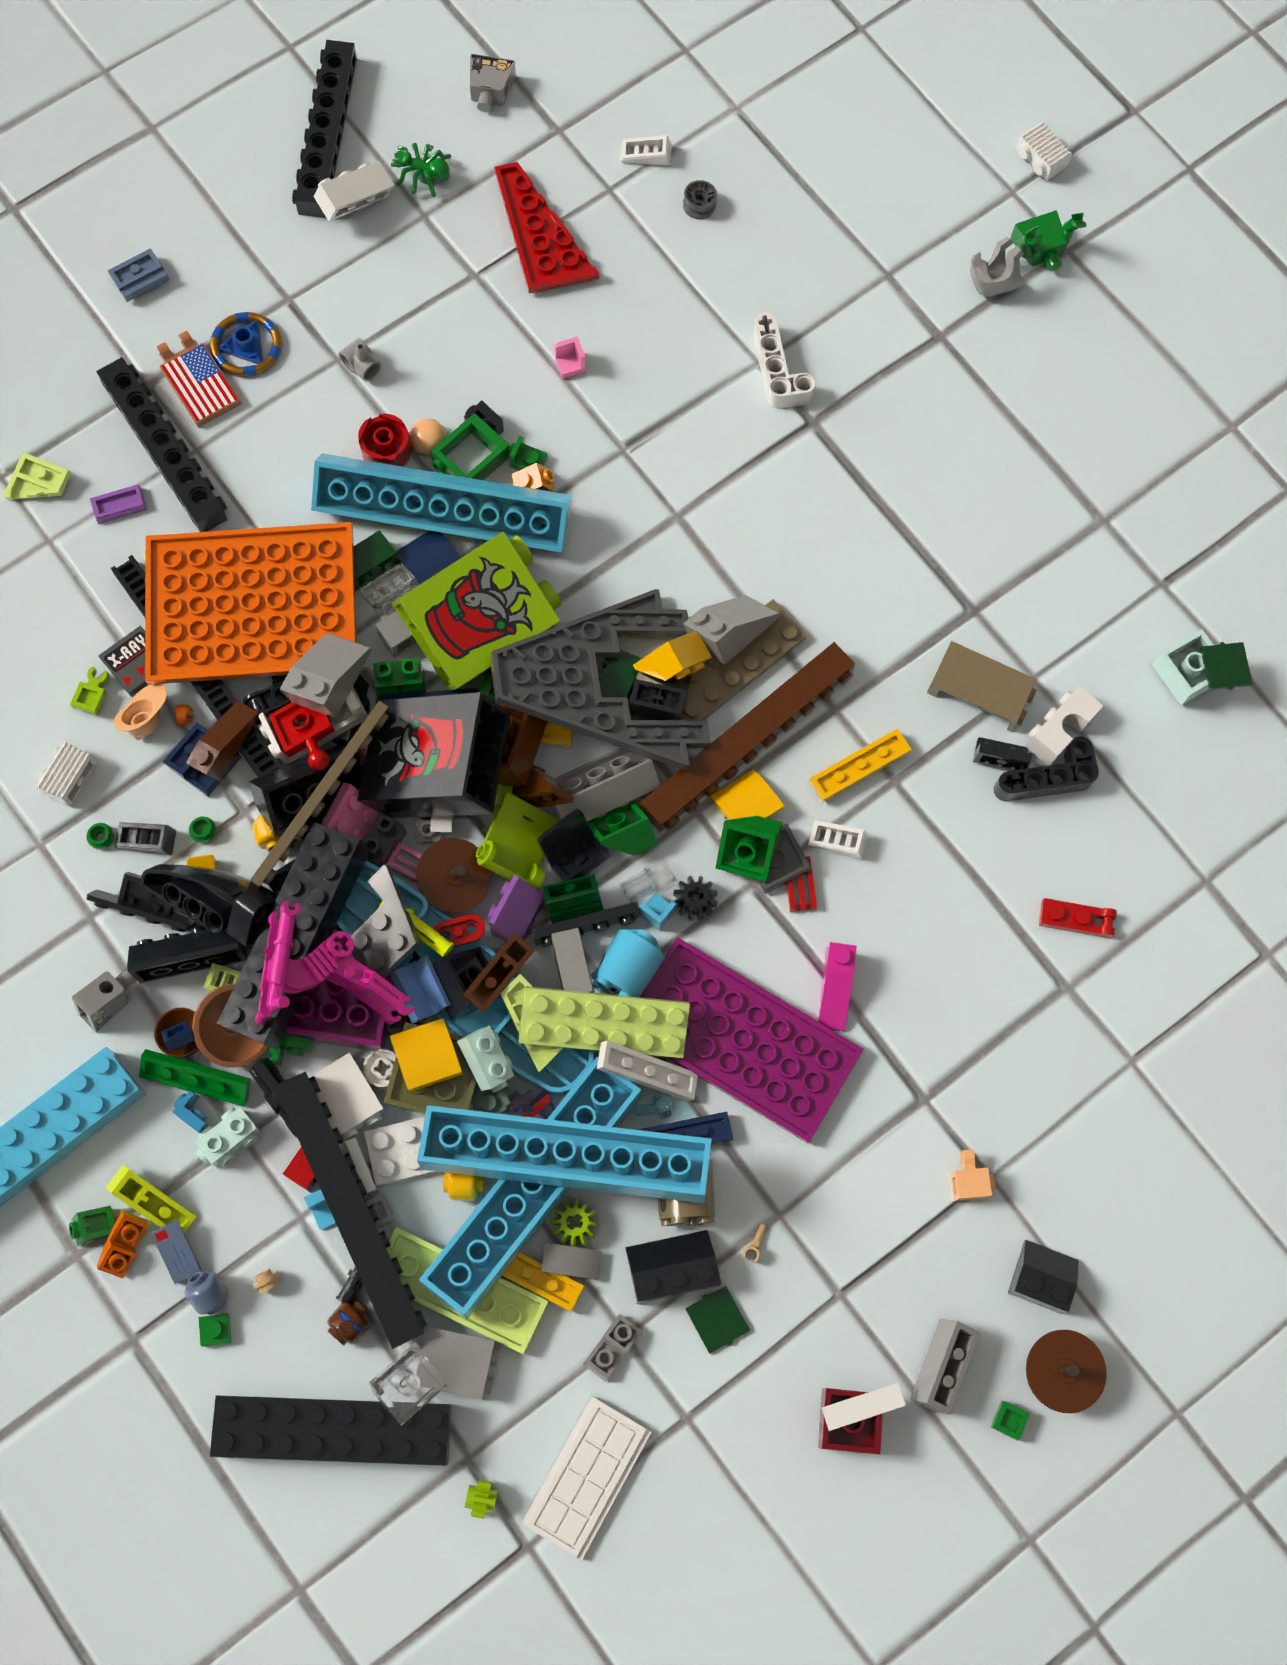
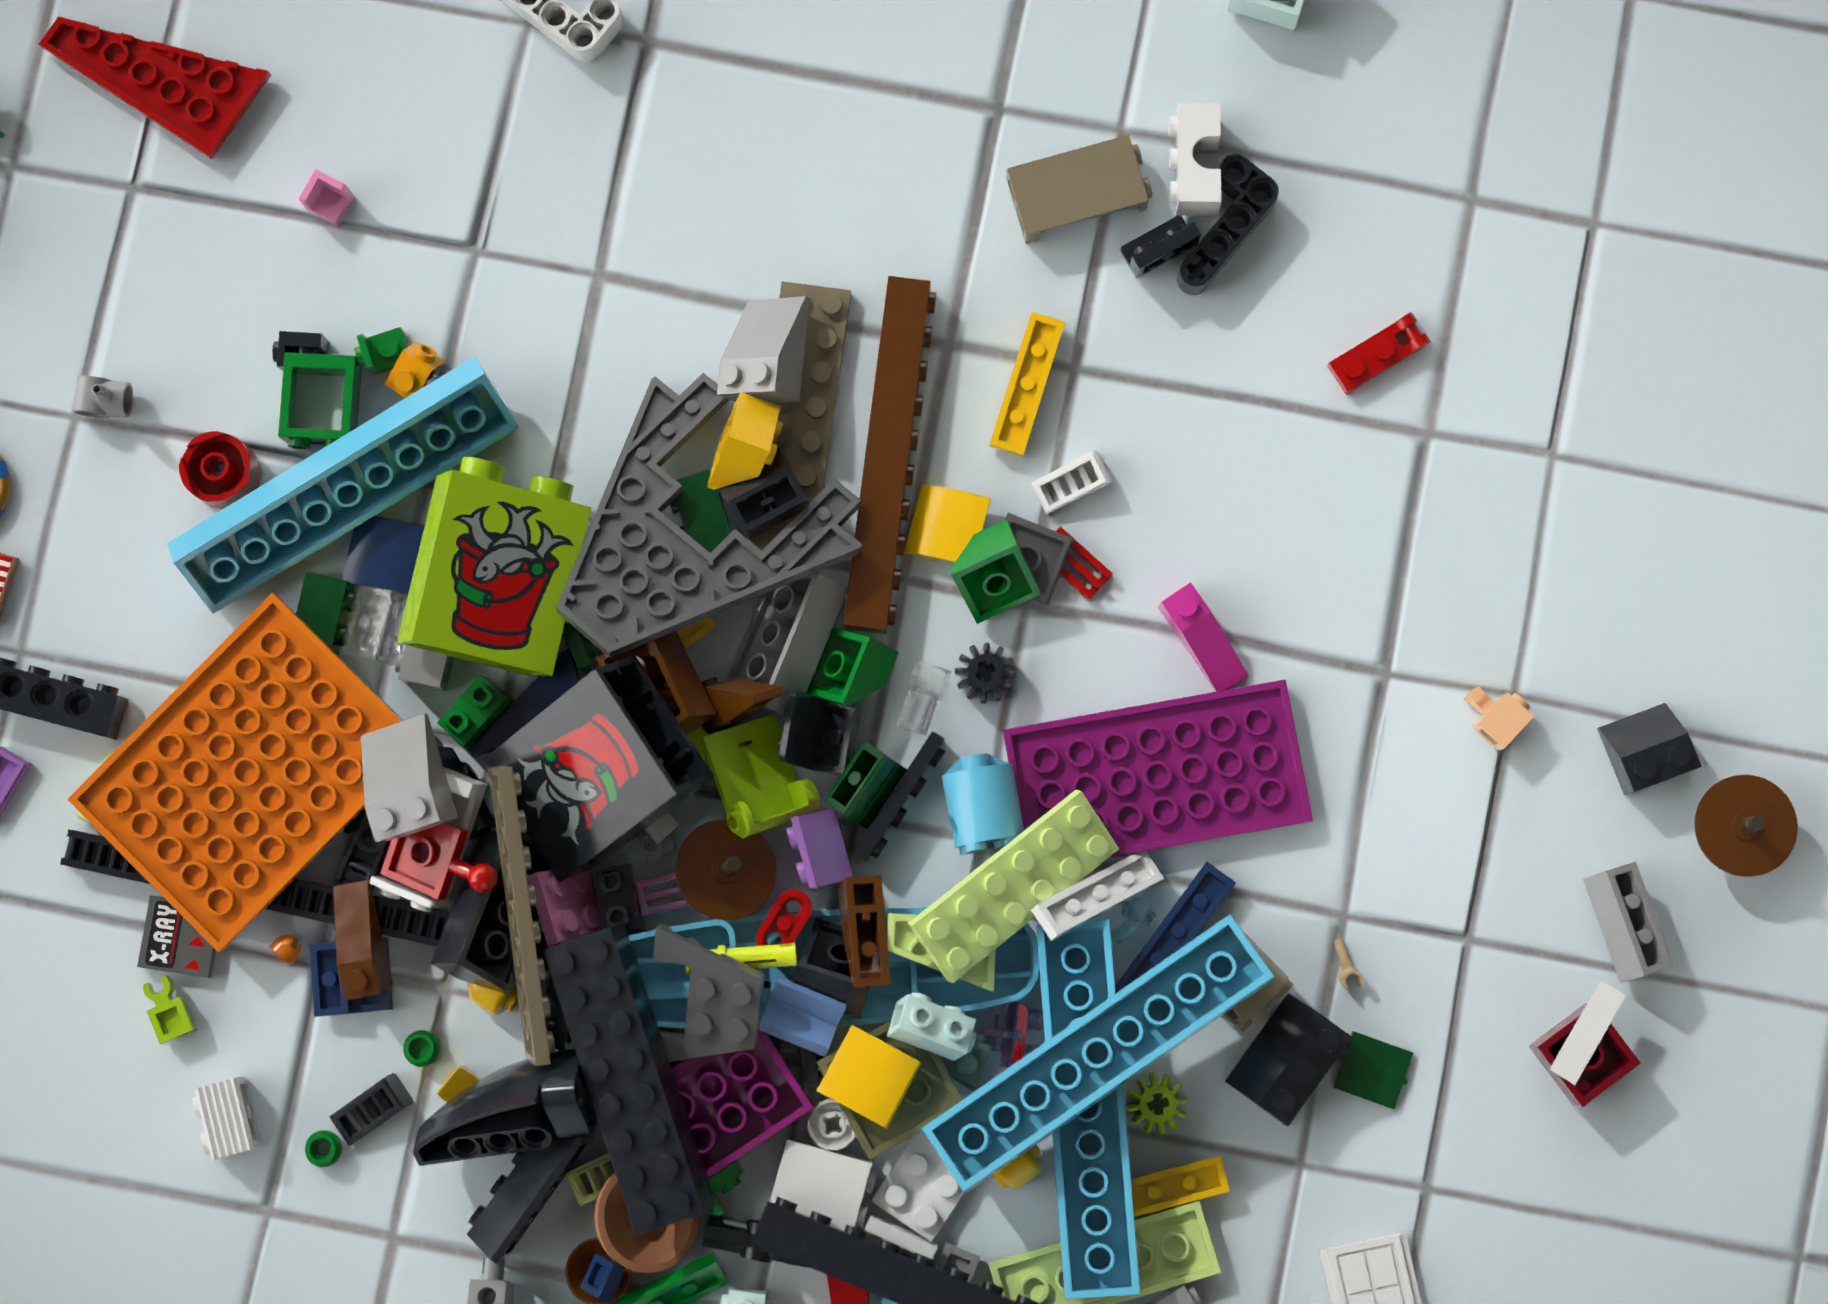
camera: 30 degrees left, 10 degrees up
black bracket [86,872,197,932] -> none
light nougat piece [114,684,167,740] -> none
dark pink piece [255,900,415,1025] -> none
light nougat hair [409,418,448,456] -> none
light grey slope [541,1243,601,1281] -> none
light grey window [551,928,593,993] -> none
light grey slope [583,1314,642,1382] -> none
medium azure panel [639,892,677,931] -> none
green plate [990,1401,1030,1441] -> none

